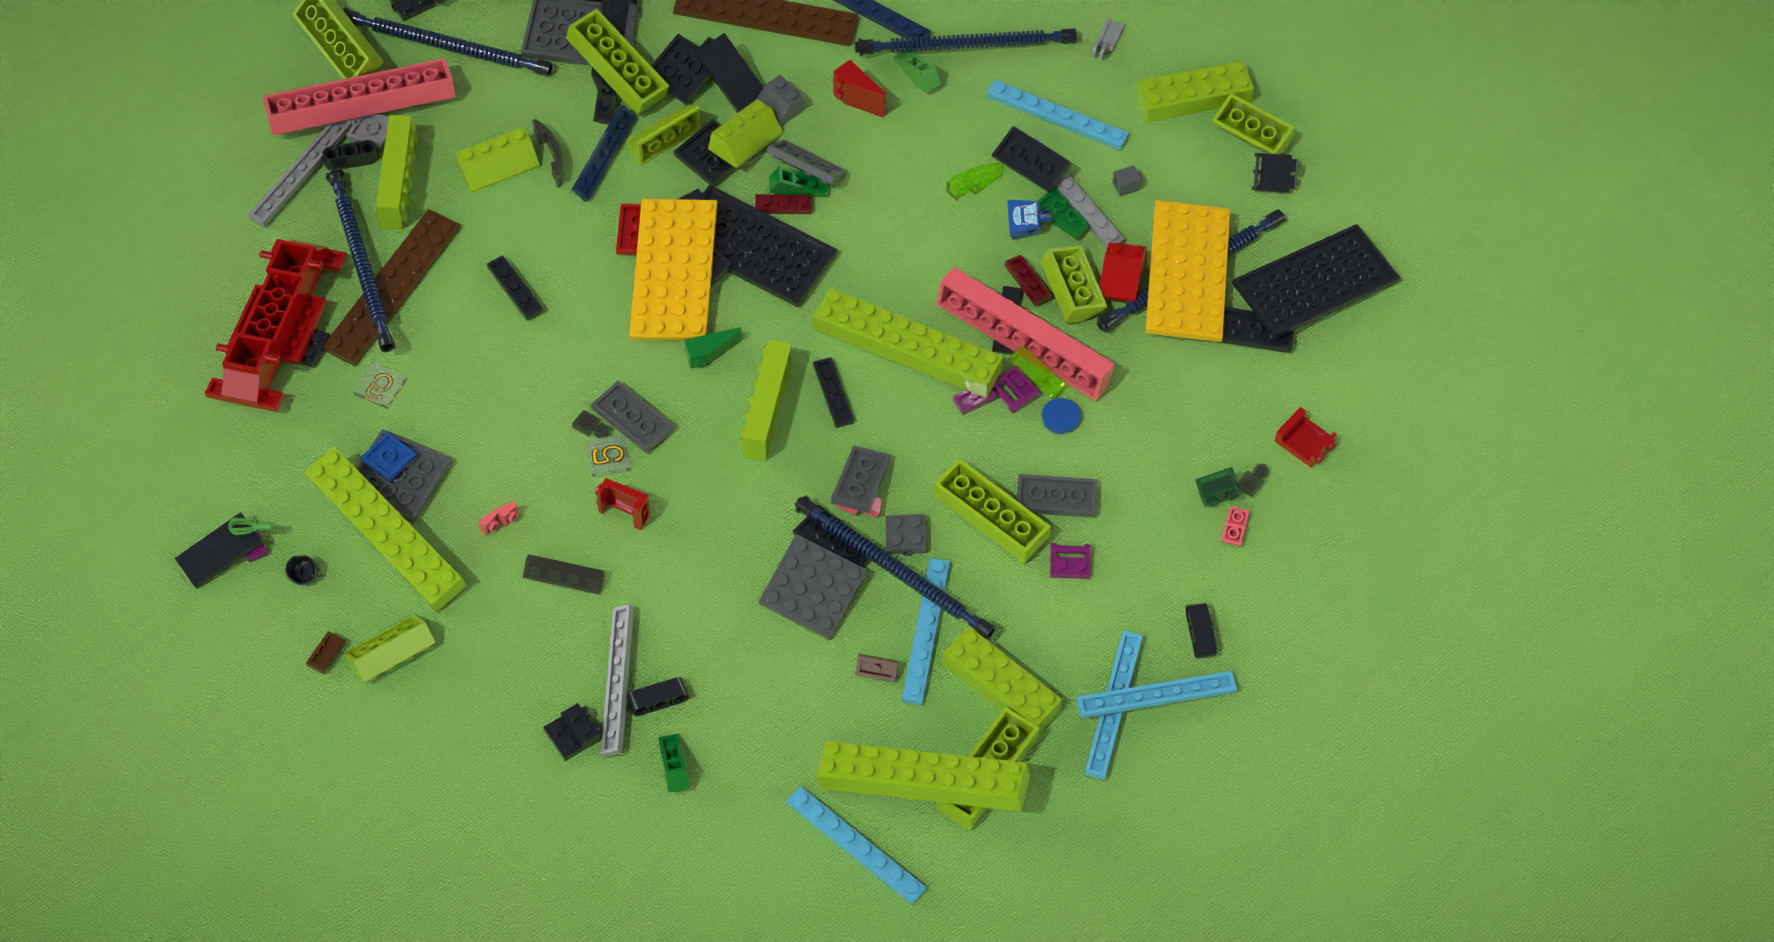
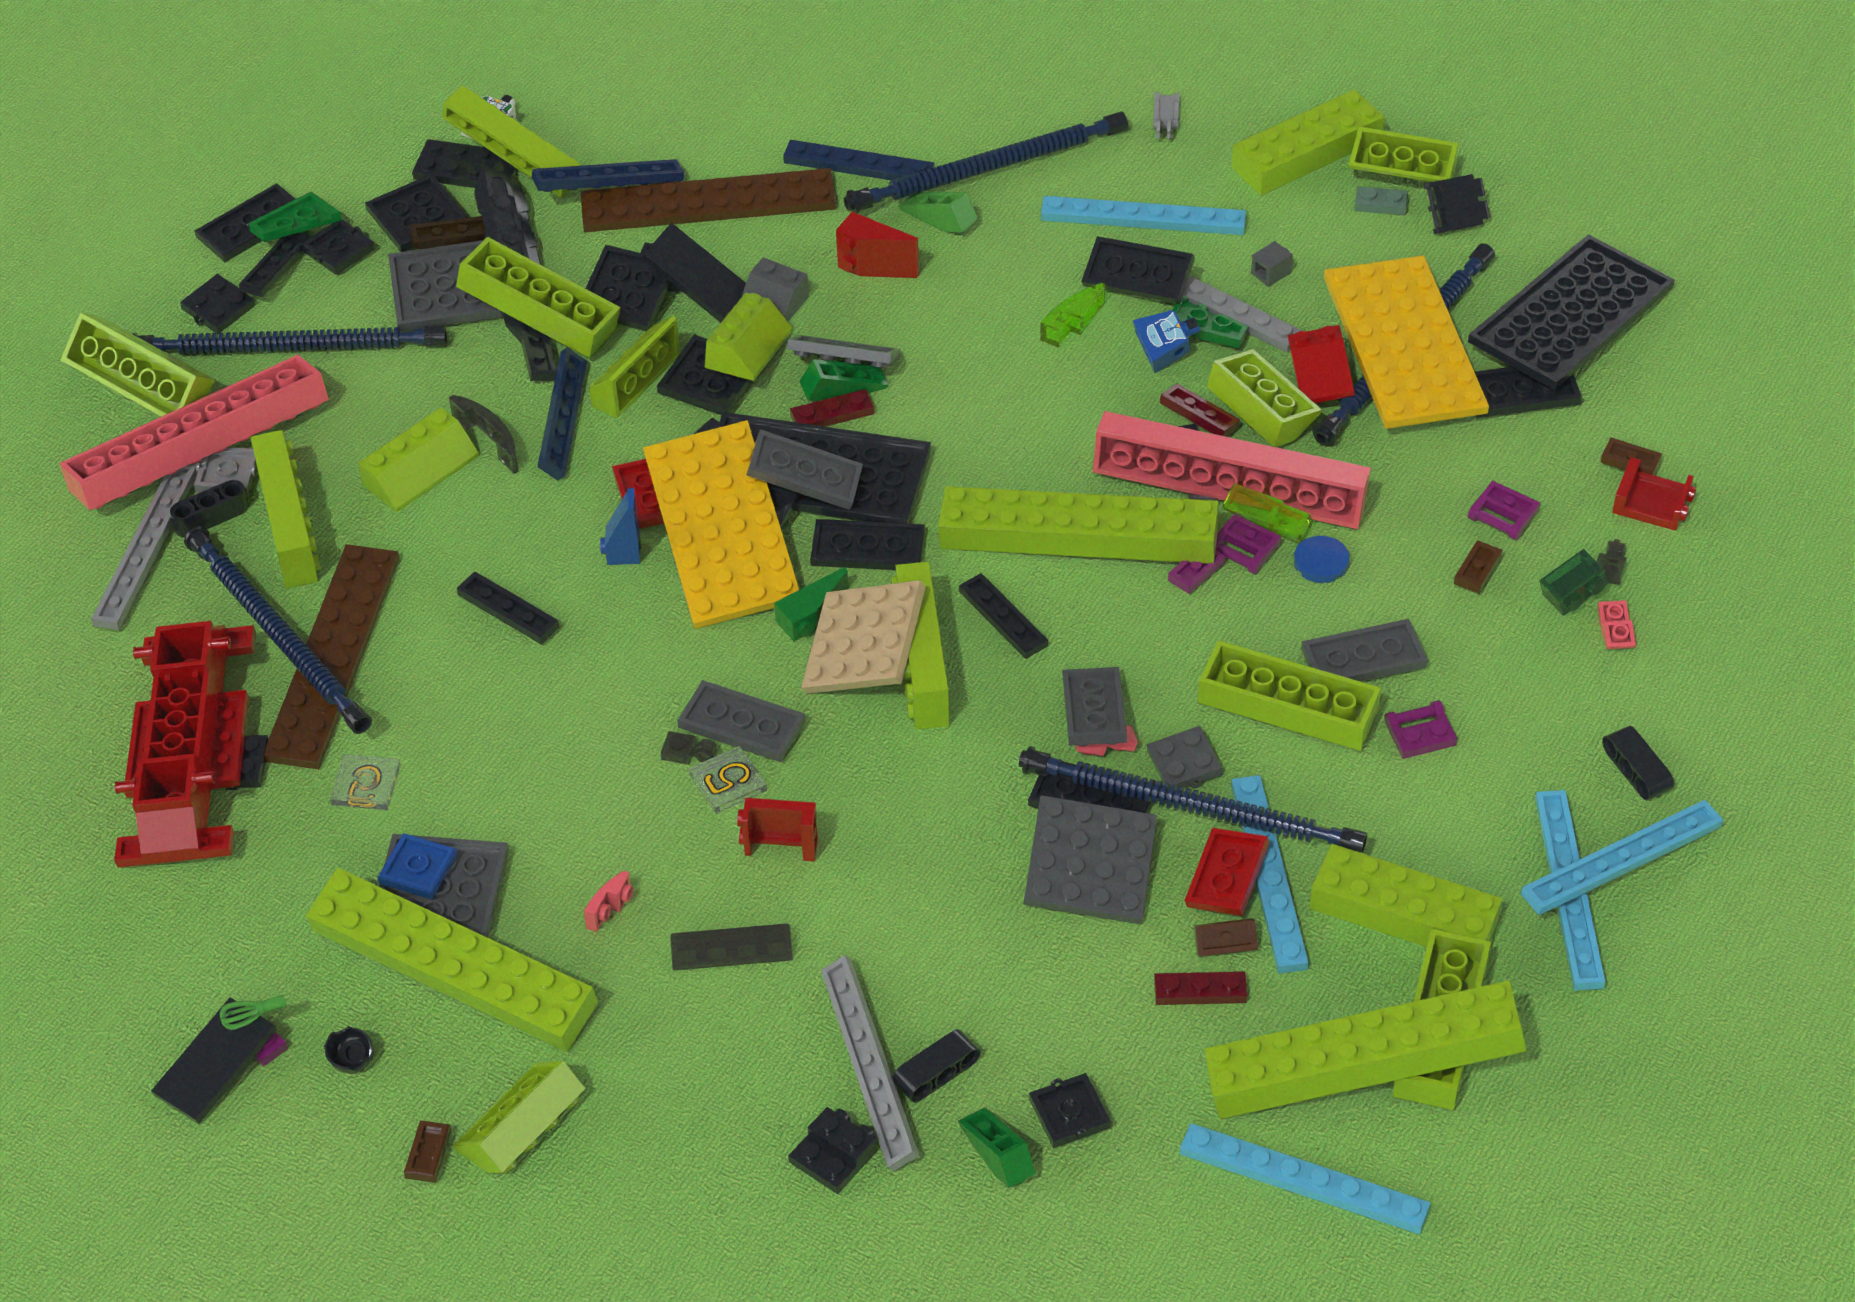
camera: 15 degrees left, 10 degrees down
none -> blue slope [600,488,641,565]
none -> dark grey plate [746,429,863,510]
none -> tan plate [801,580,926,694]
none -> black tile [810,519,925,570]
none -> black plate [1029,1073,1111,1148]
none -> dark red plate [1154,971,1247,1005]
none -> red plate [1184,828,1270,916]
none -> sand green plate [1354,186,1408,215]
none -> reddish brown plate [1454,540,1503,594]
none -> magenta plate [1467,480,1541,541]
none -> reddish brown plate [1601,437,1662,475]

